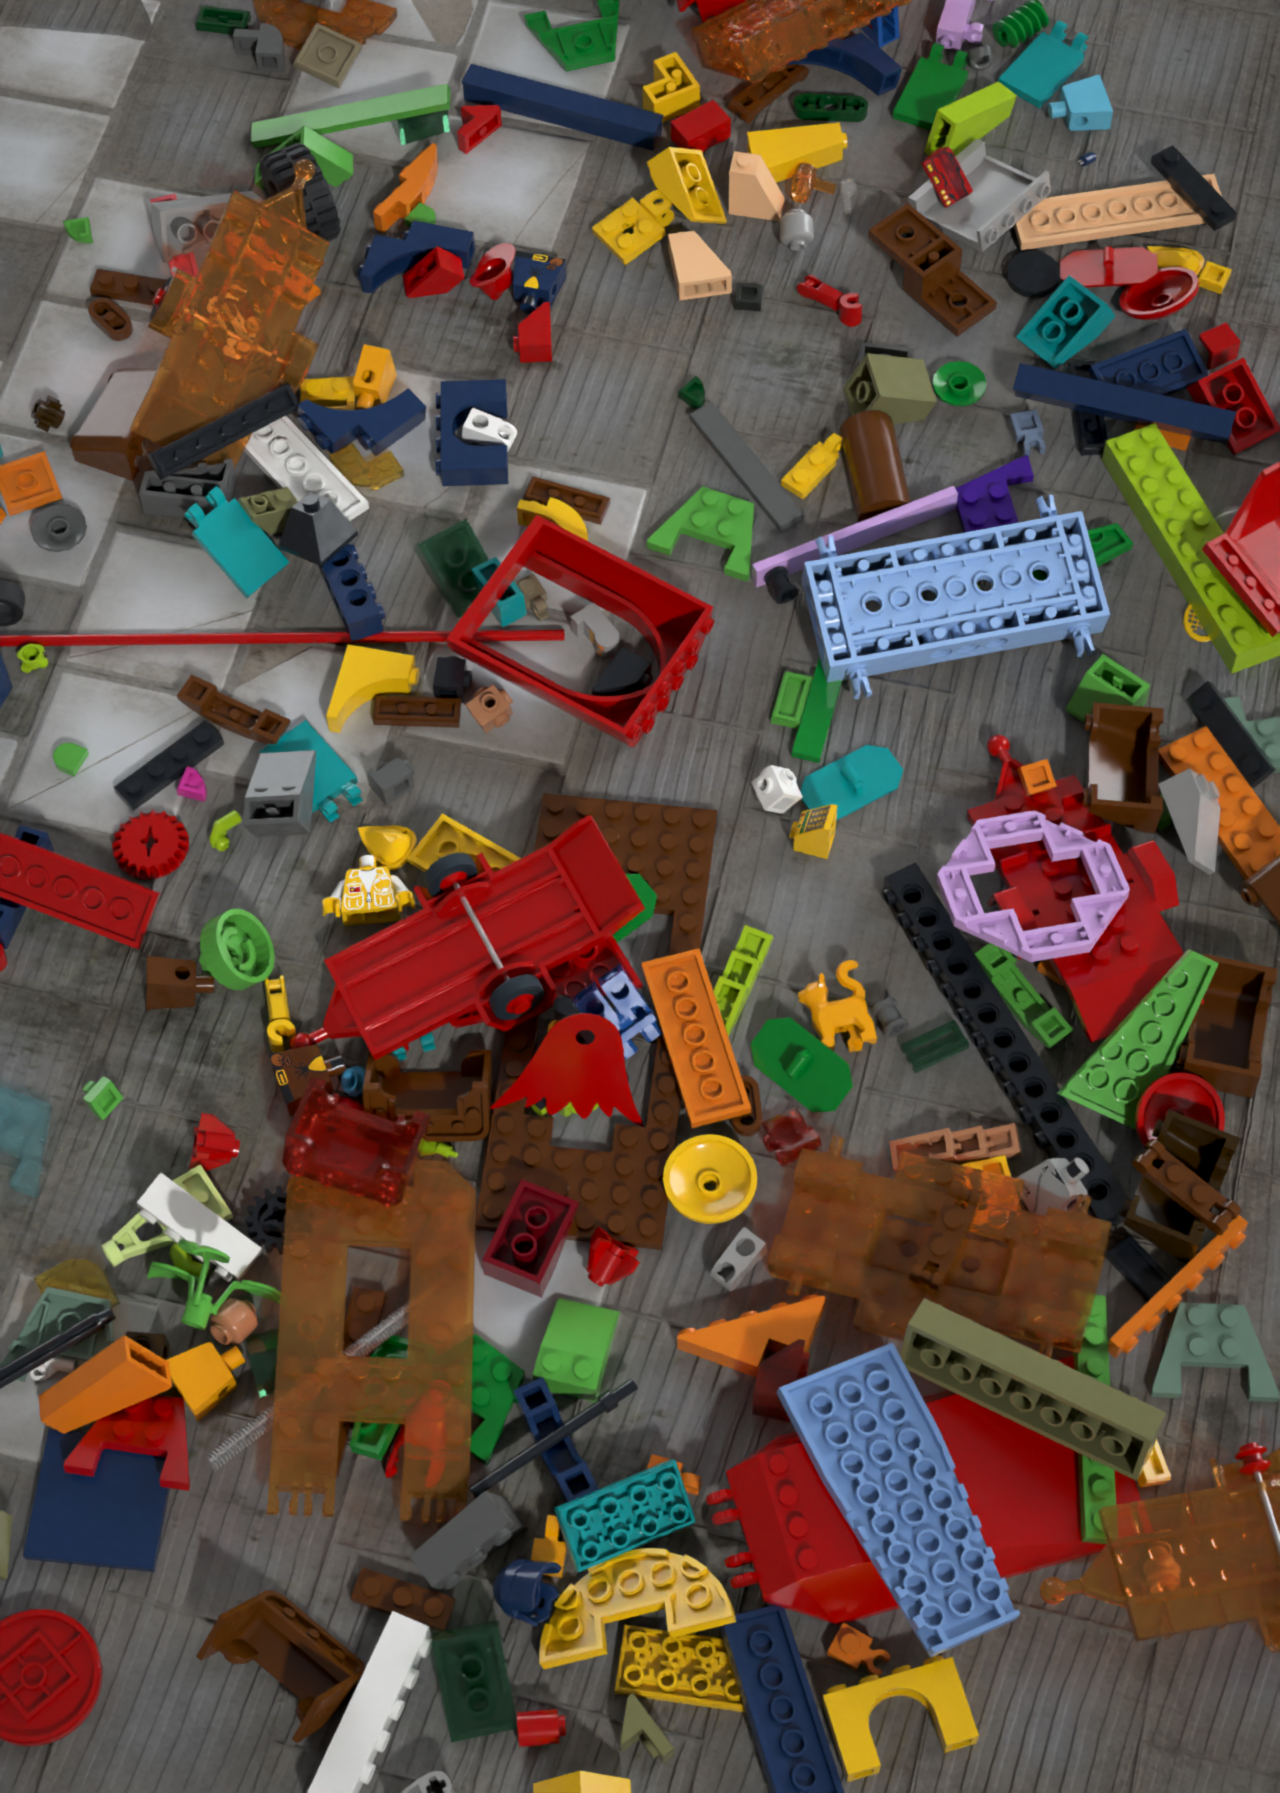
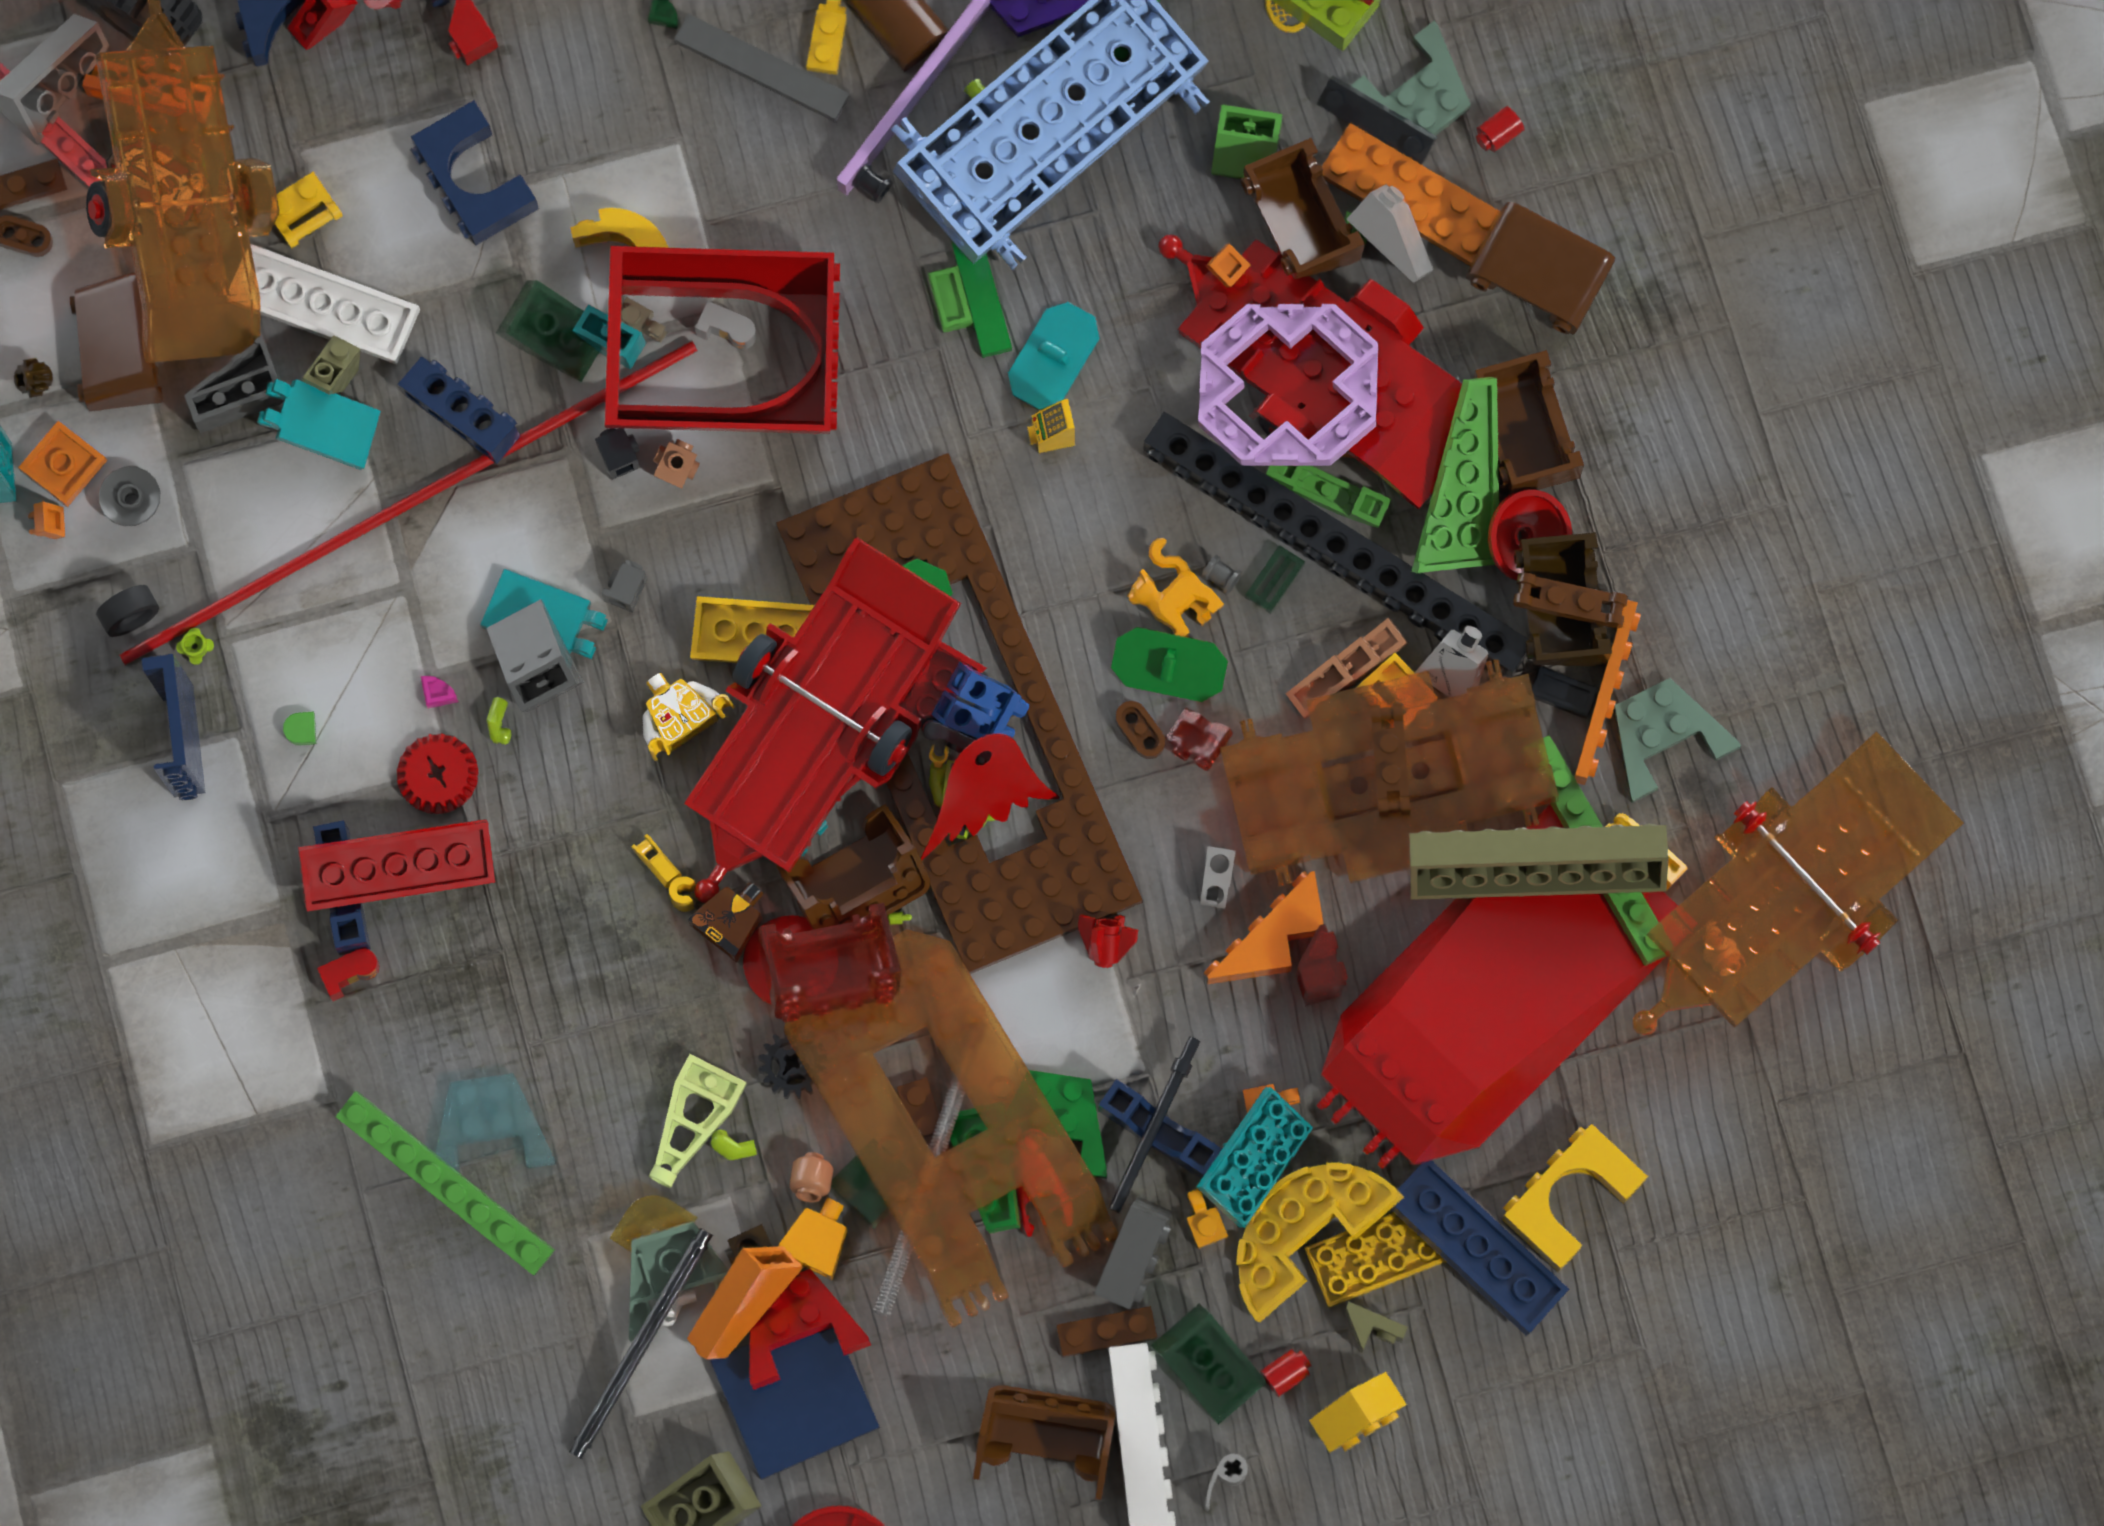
camera: 30 degrees left, 15 degrees up
bright green tile [81,1076,123,1120] -> none
black plate [114,721,224,811] -> none
white brick [137,1172,262,1282] -> none
reddish brown torso [146,956,214,1009] -> none
black tile [147,383,299,480] -> none
bright green plant [147,1239,287,1330] -> none
reddish brown slope [177,674,291,745] -> none
red brick [189,1113,240,1172] -> none
bright green piece [199,909,275,990] -> none
black slope [279,492,358,567] -> none
dark blue arch [297,388,426,456] -> none
yellow arch [326,644,420,733] -> none
clear yellow plate [329,444,404,491] -> none
dark azure plate [341,1066,366,1097] -> none
light orange torso [352,344,397,410] -> none
yellow piece [357,825,417,871] -> none
reddish brown tile [373,695,462,728] -> none
white leg [461,408,518,453] -> none
dark red slope [482,1179,579,1298] -> none
dark blue helmet [493,1559,561,1626] -> none
reddish brown tile [523,476,610,525] -> none
bright green slope [532,1298,620,1402] -> none
black slope [591,647,653,696] -> none
orange plate [641,948,751,1128] -> none
bright green wing [647,487,754,582] -> none
yellow dish [663,1134,757,1224] -> none
lime slope [713,925,774,1038] -> none
white brick [751,765,803,814] -> none
medium blue wing [776,1342,1020,1657] -> none
orange plate [827,1622,891,1678] -> none

